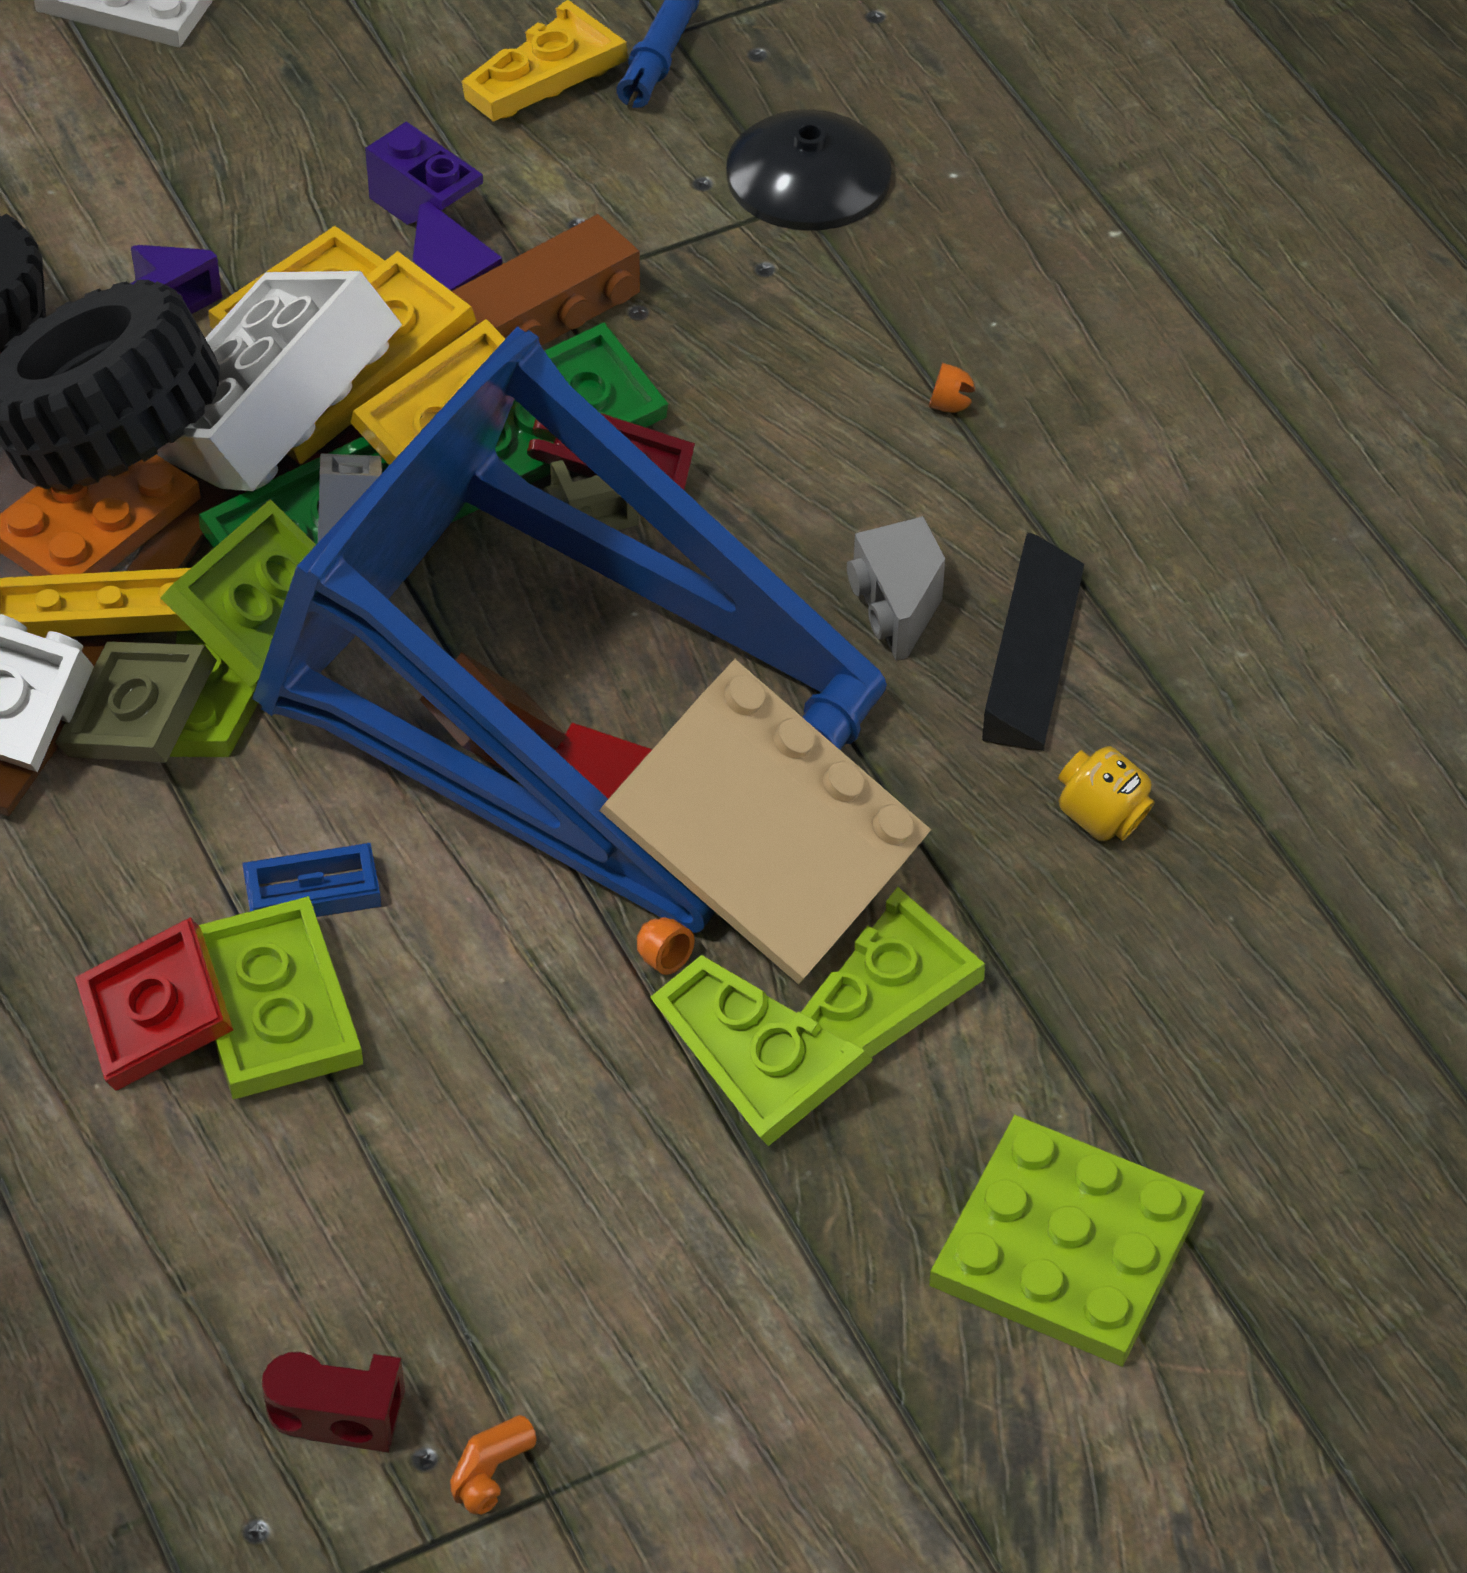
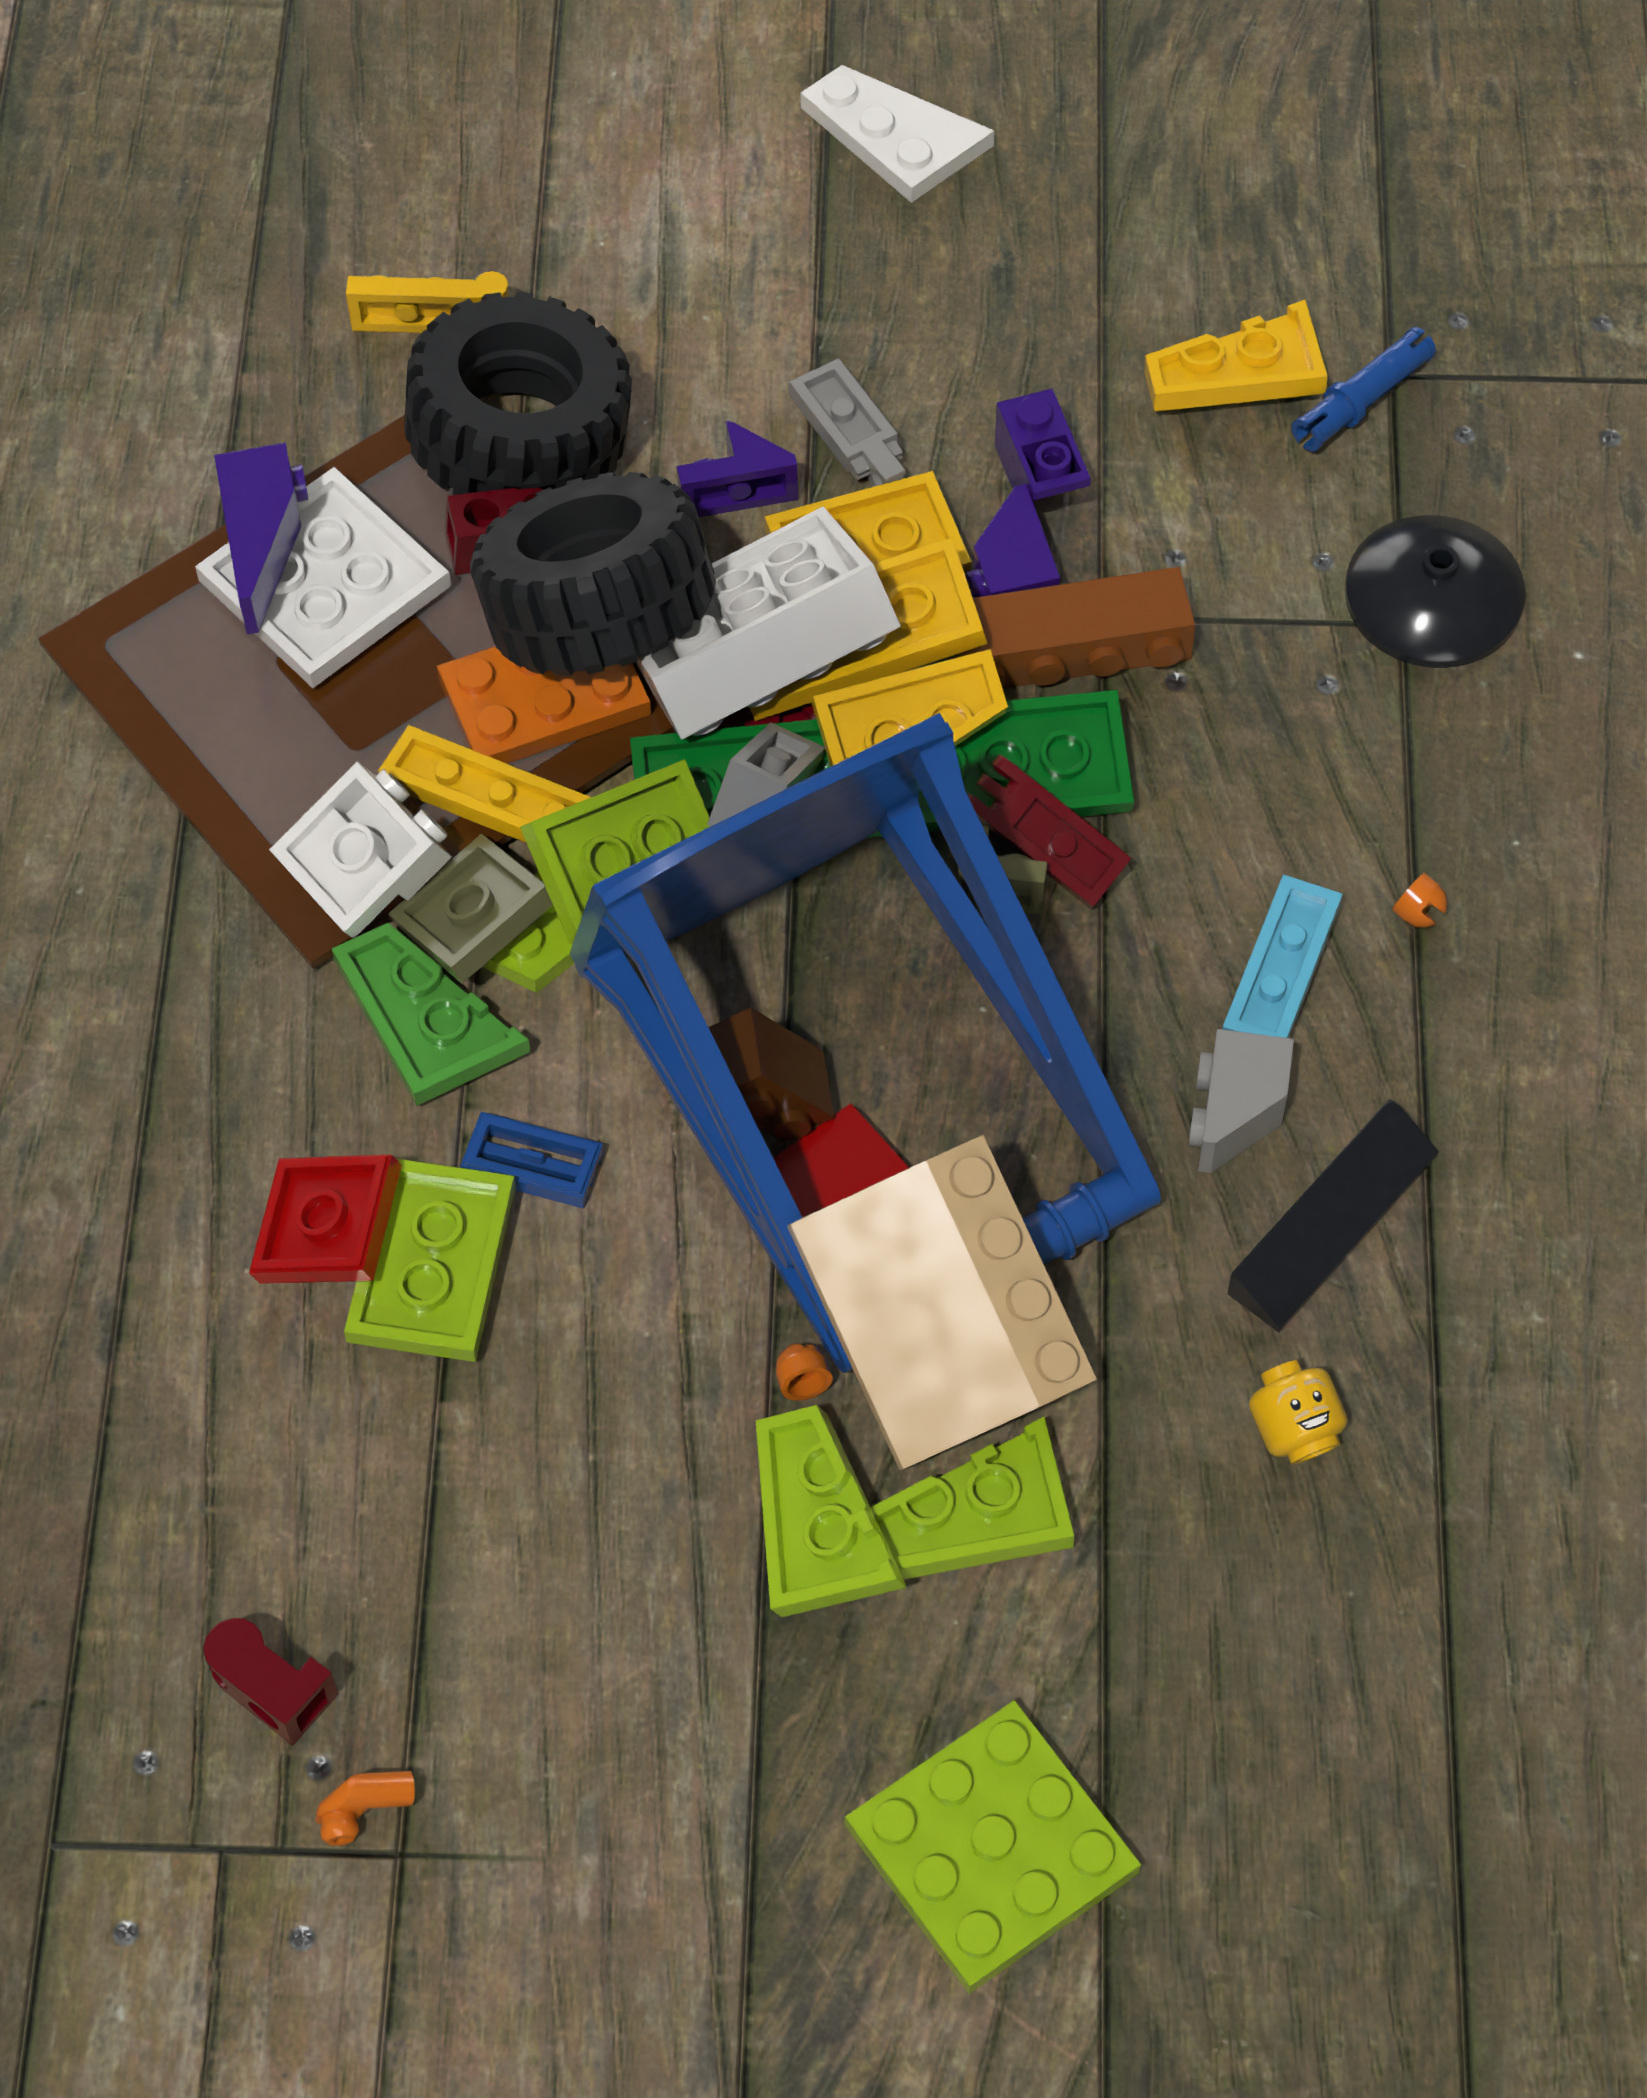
camera: 30 degrees right, 10 degrees up
none -> bright green wing [332,923,531,1106]
none -> light grey hinge [788,359,906,487]
none -> medium azure plate [1222,874,1343,1038]

